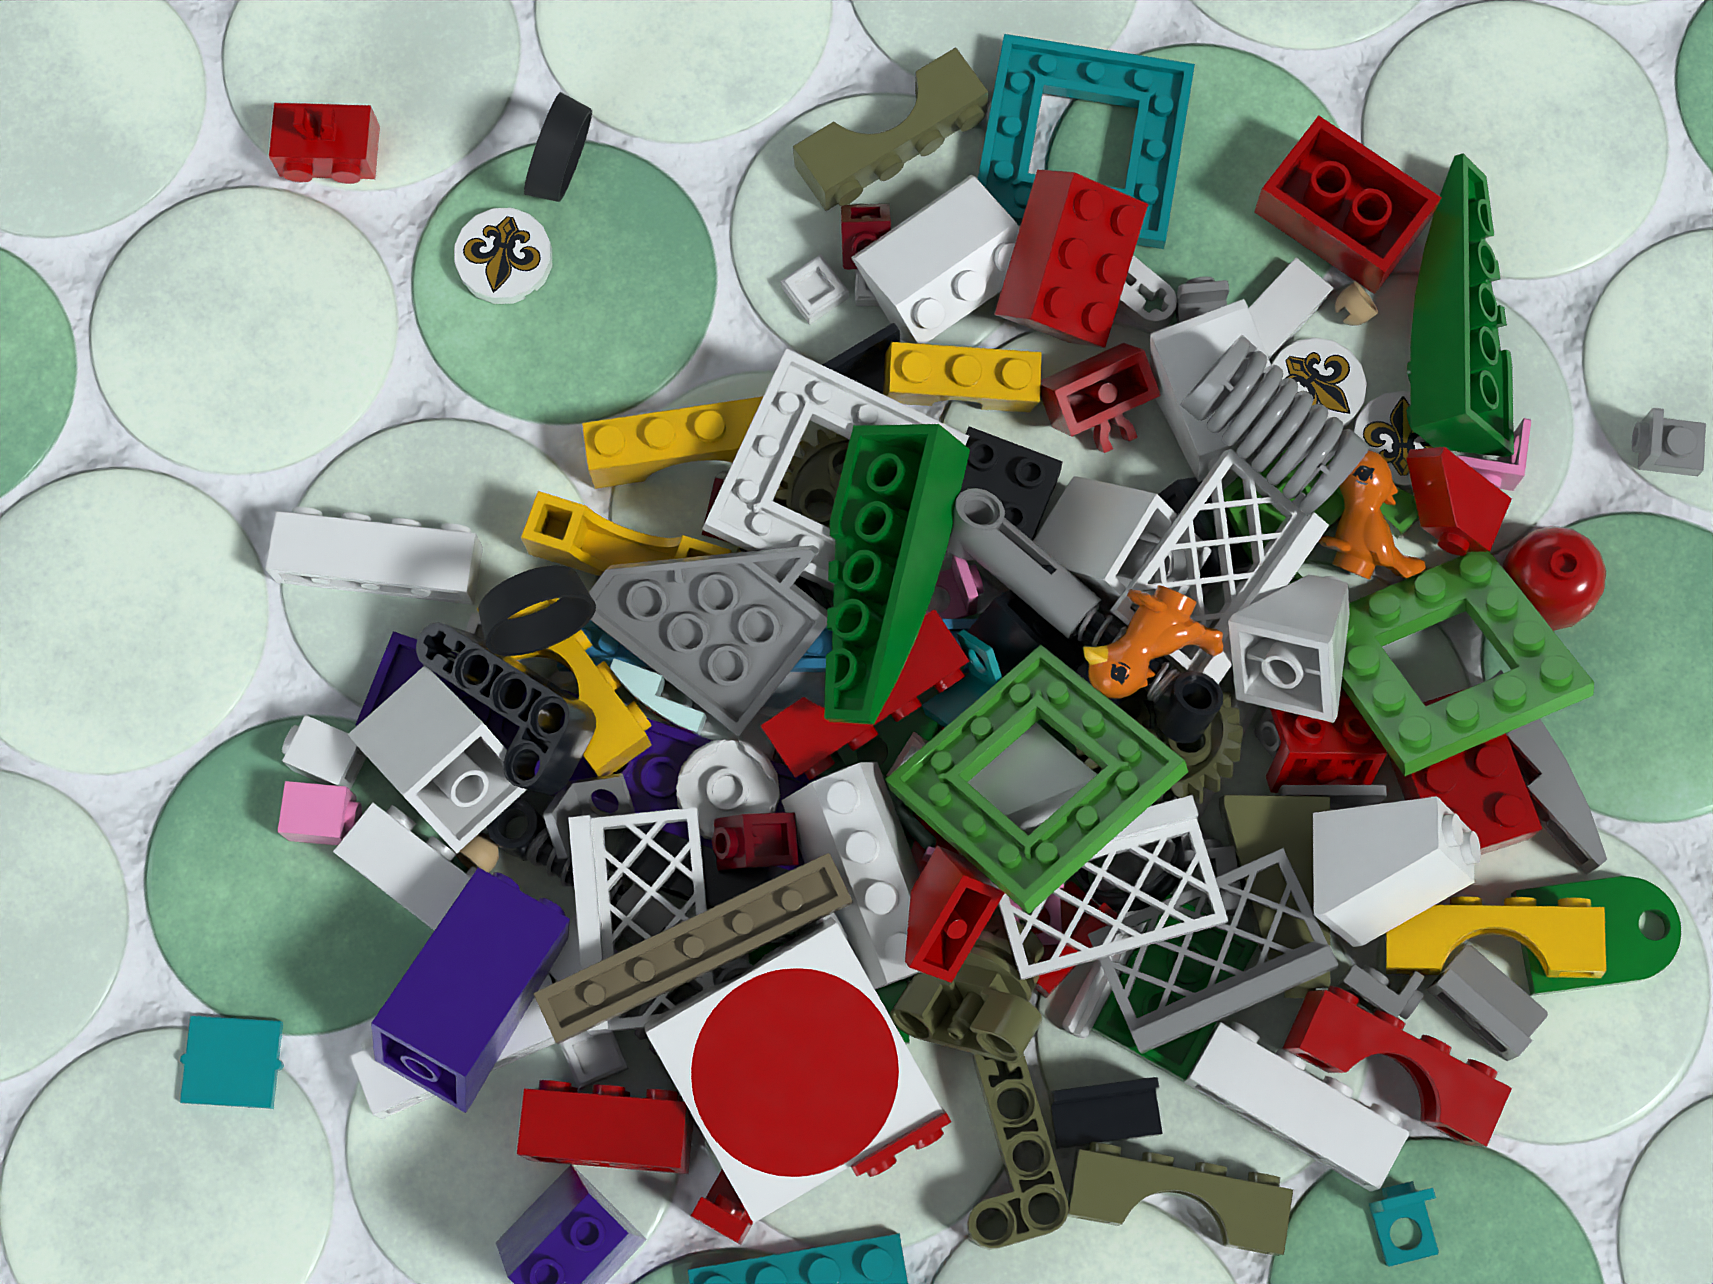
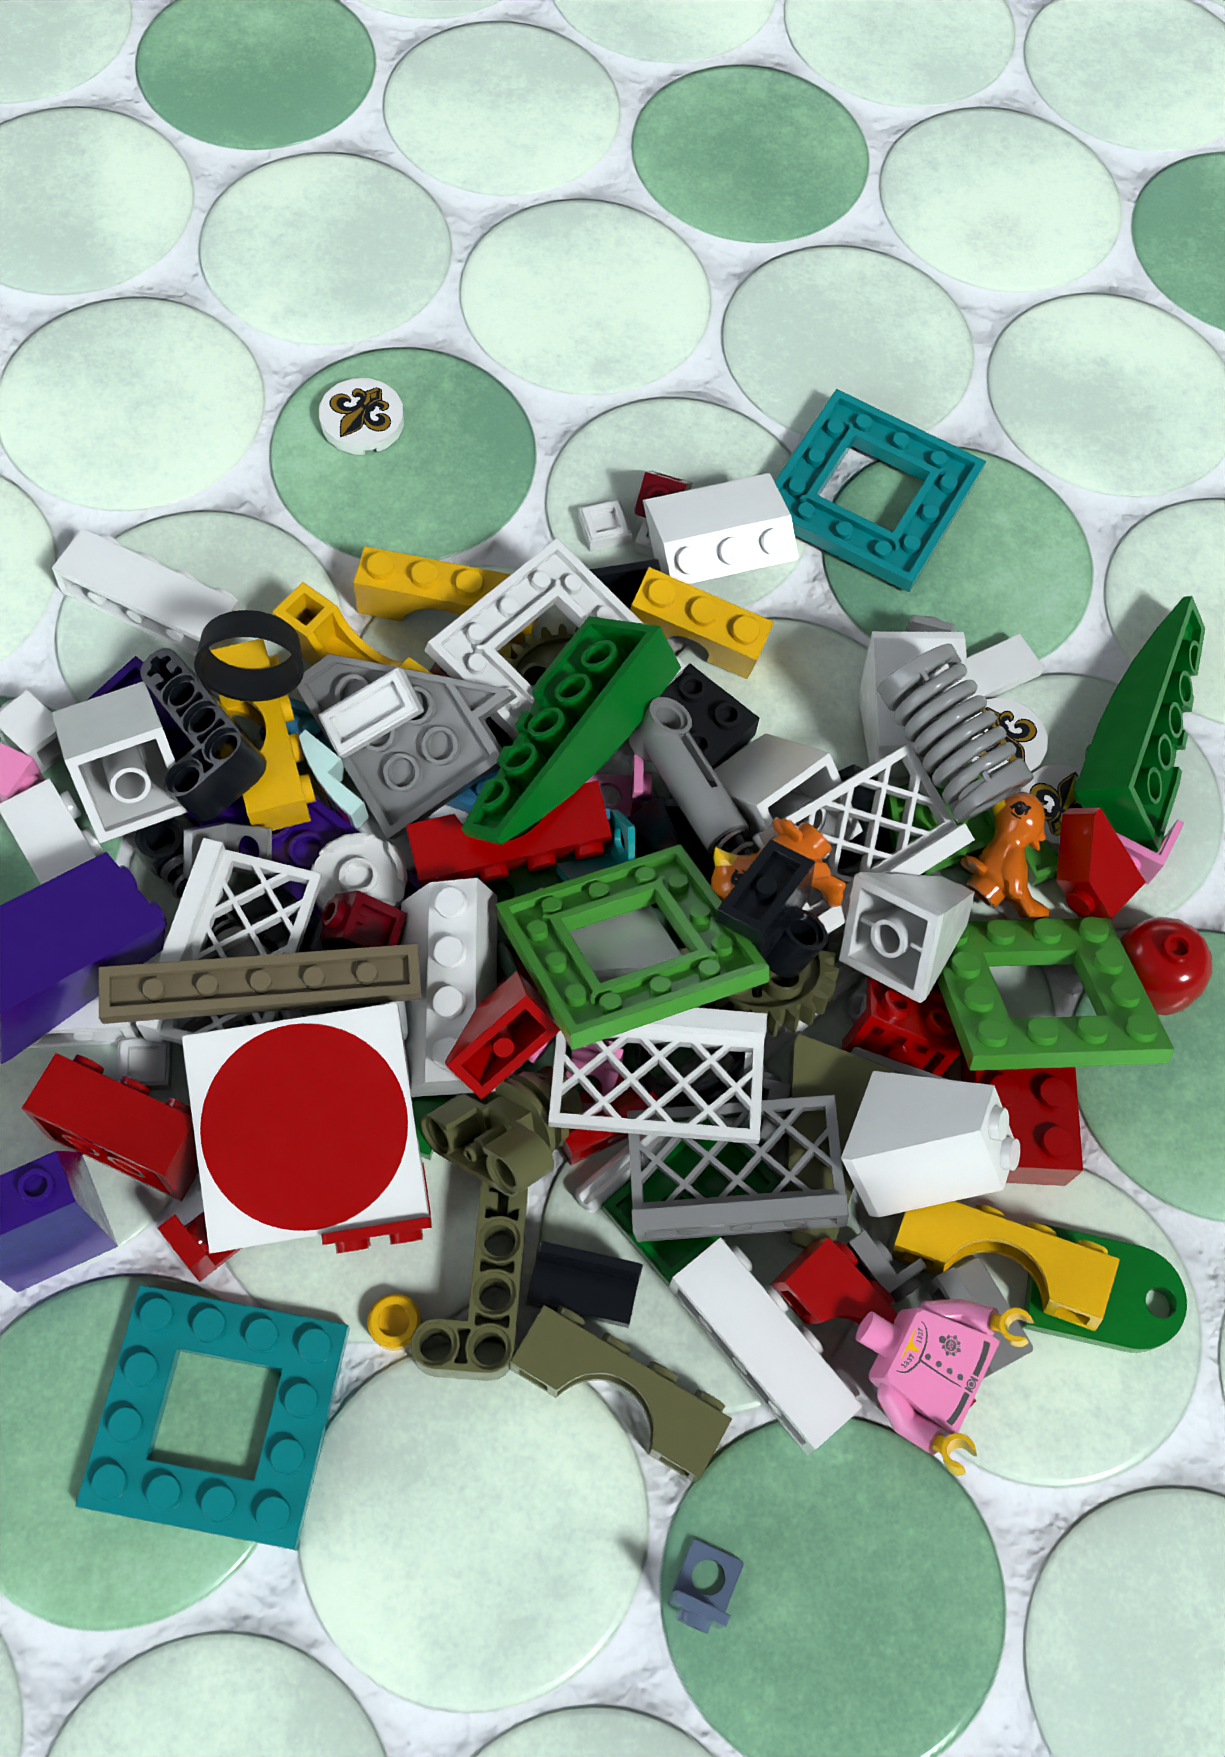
camera: 10 degrees right, 10 degrees down
red brick [269,103,380,184] -> none
tan hinge [453,832,499,873] -> none
black tyre [524,92,592,202] -> none
olive arch [793,47,988,211] -> none
red brick [994,170,1148,348] -> none
red brick [1040,342,1161,453] -> none
white beam [1118,255,1177,330] -> none
red brick [1254,115,1442,294] -> none
tan hinge [1335,282,1379,326] -> none
teal bracket [1369,1181,1439,1267] -> none
light grey slope [1491,670,1607,874] -> none
none -> white tile [318,667,425,758]
none -> yellow tile [367,1294,422,1351]
none -> black panel [716,839,815,960]
none -> bright pink torso [856,1299,1034,1476]

